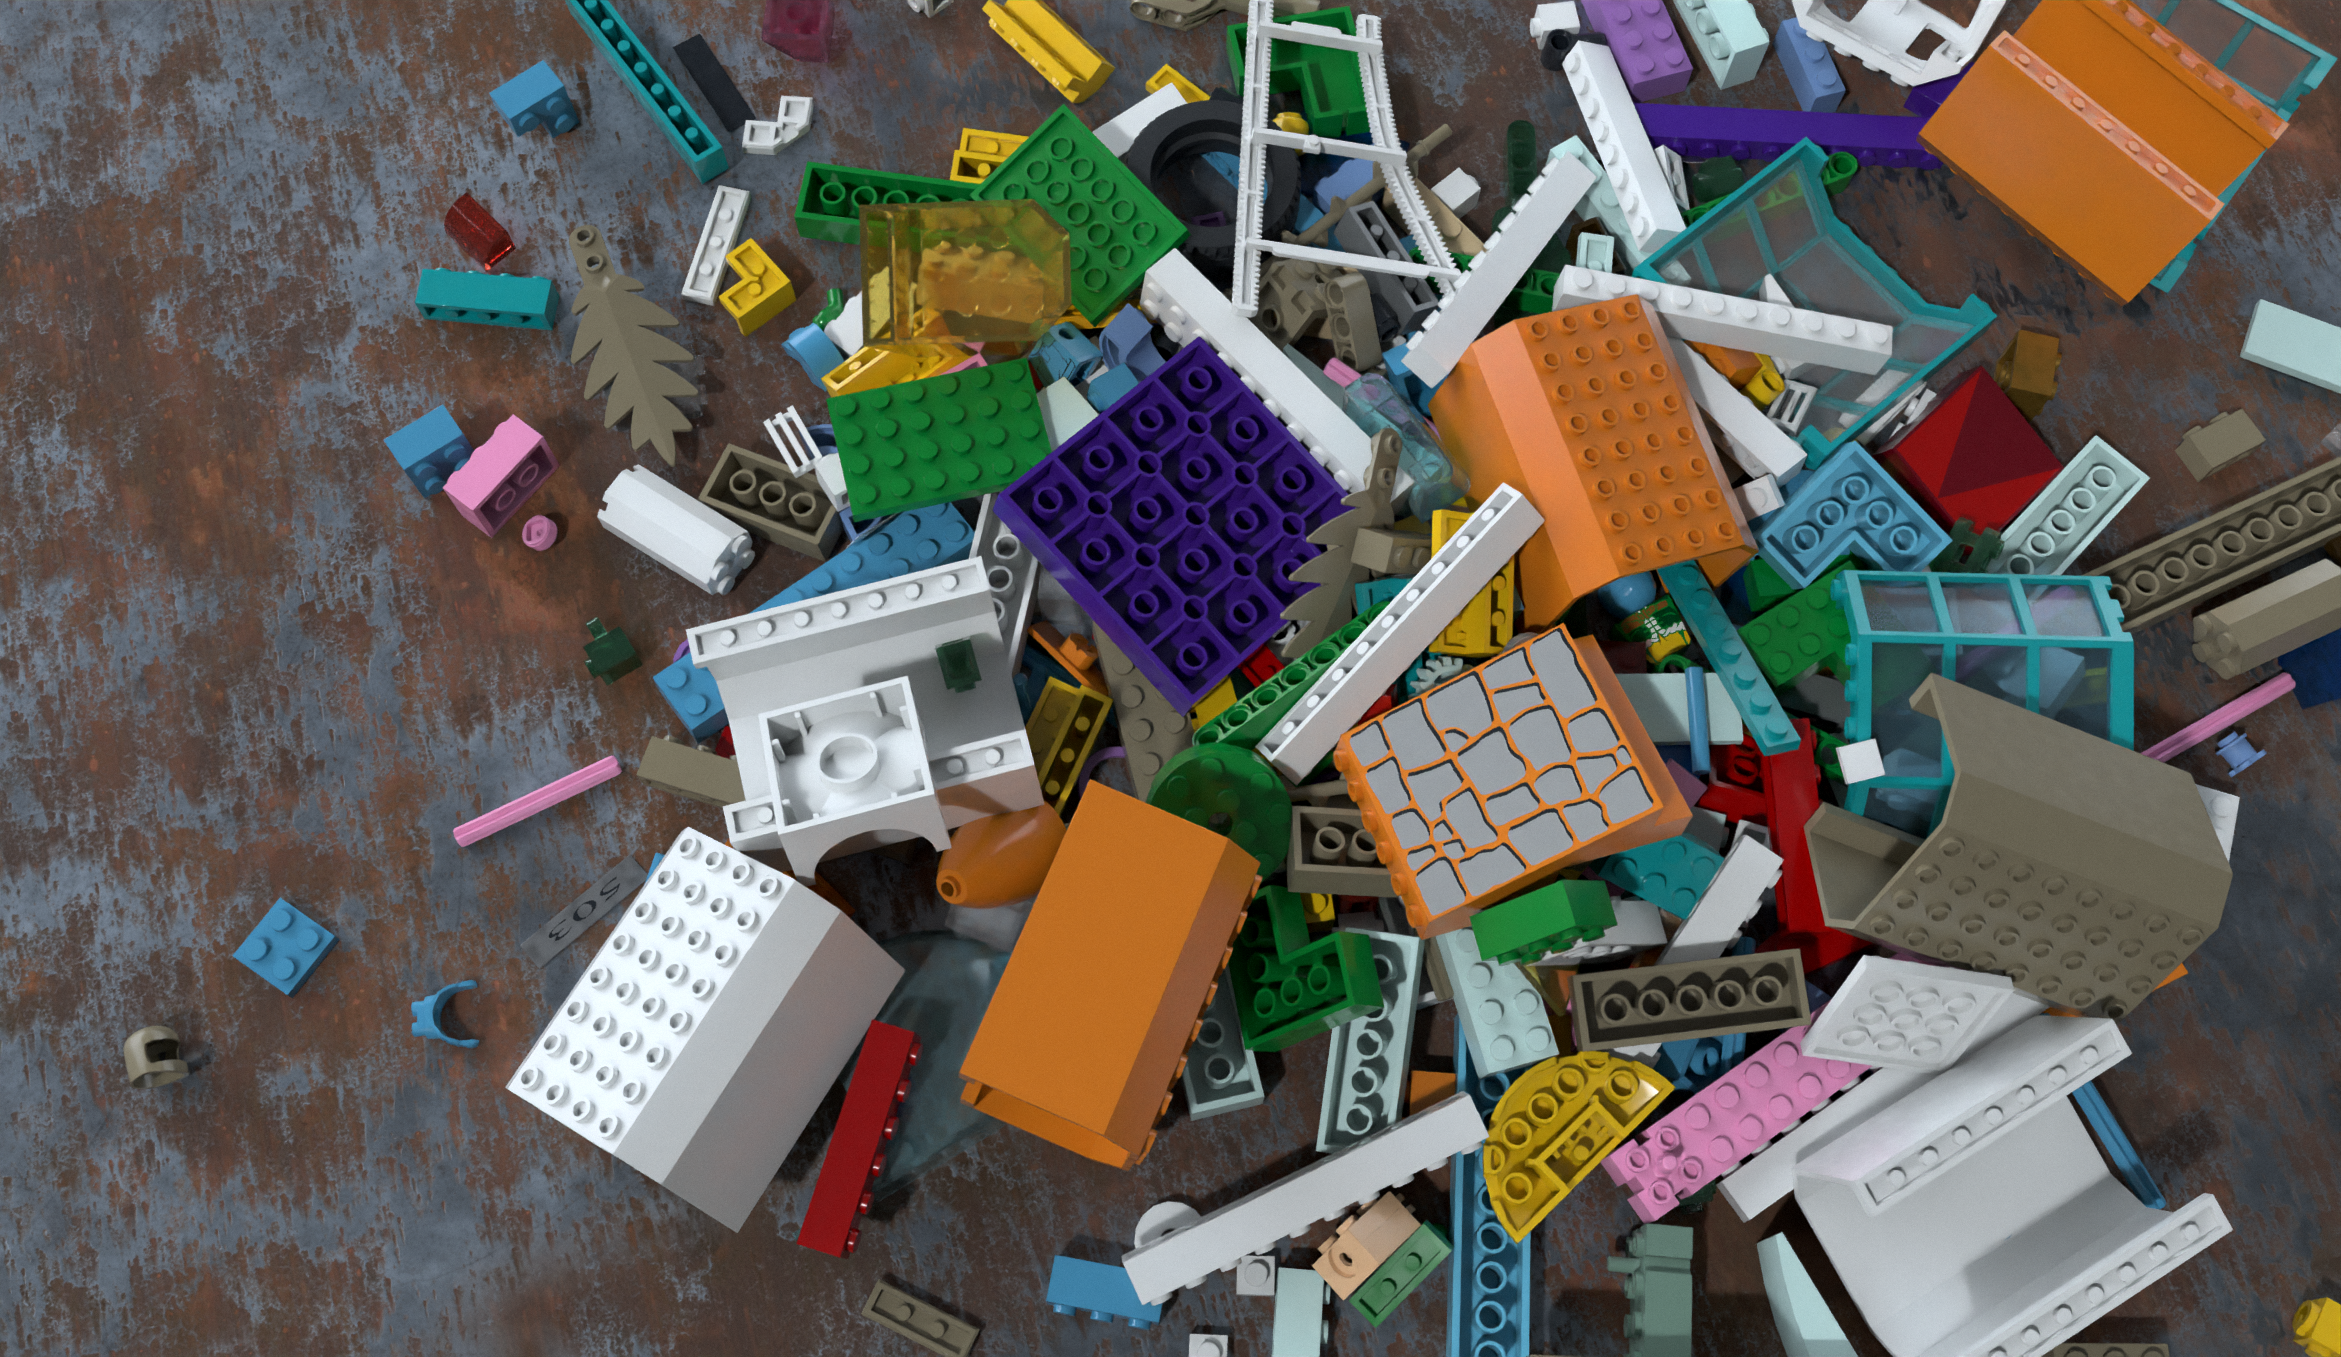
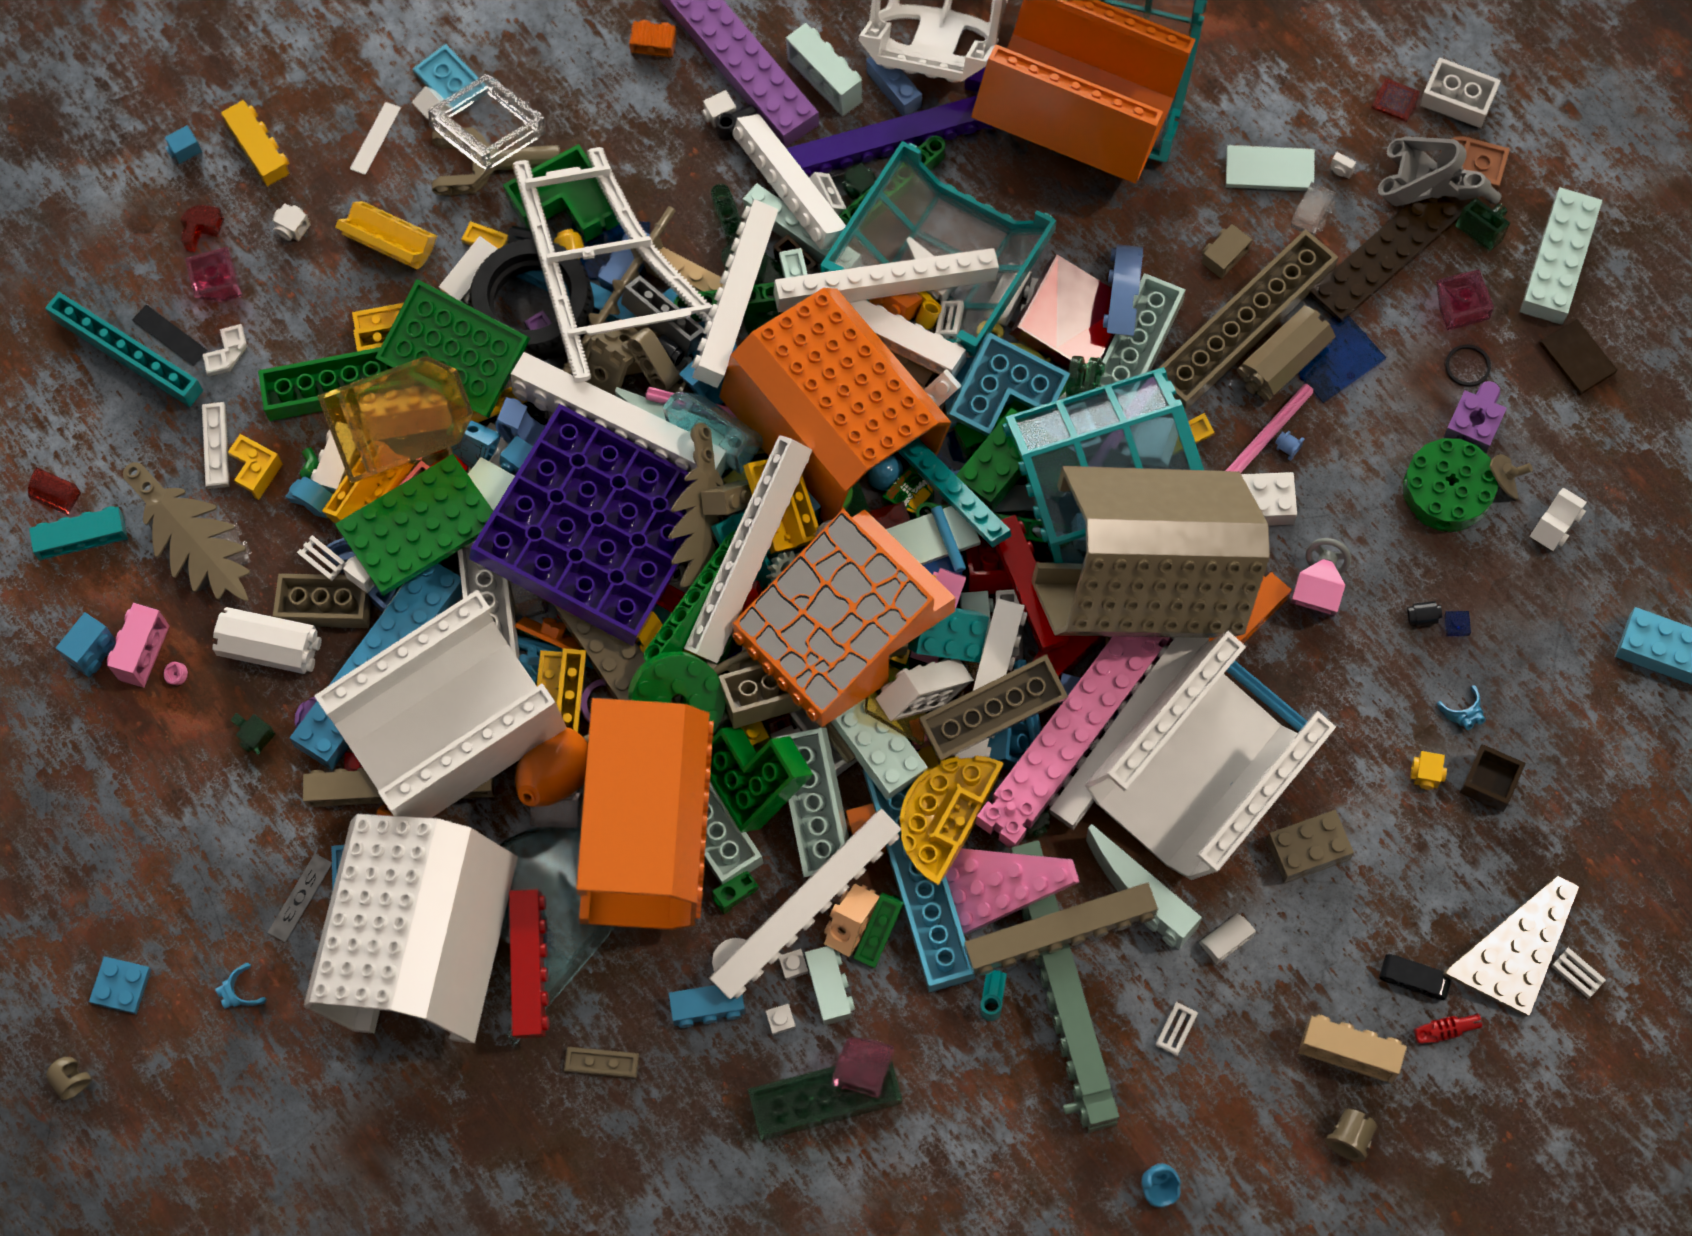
camera: 15 degrees left, 0 degrees up
bright pink axle [453,755,622,847] -> none
dark azure brick [489,60,579,138] -> none
white piece [758,675,952,887] -> none
clear green brick [935,636,982,693] -> none
white brick [1431,168,1481,219] -> none
green brick [1470,880,1618,966] -> none
white plate [1800,955,2014,1075] -> none
white tile [1836,739,1885,784] -> none
pearl gold brick [1994,329,2062,423] -> none
none -> green leg [712,871,759,915]
none -> bright pink wing [946,849,1079,935]
none -> medium blue brick [1103,244,1143,336]
none -> bright pink piece [1291,538,1351,616]

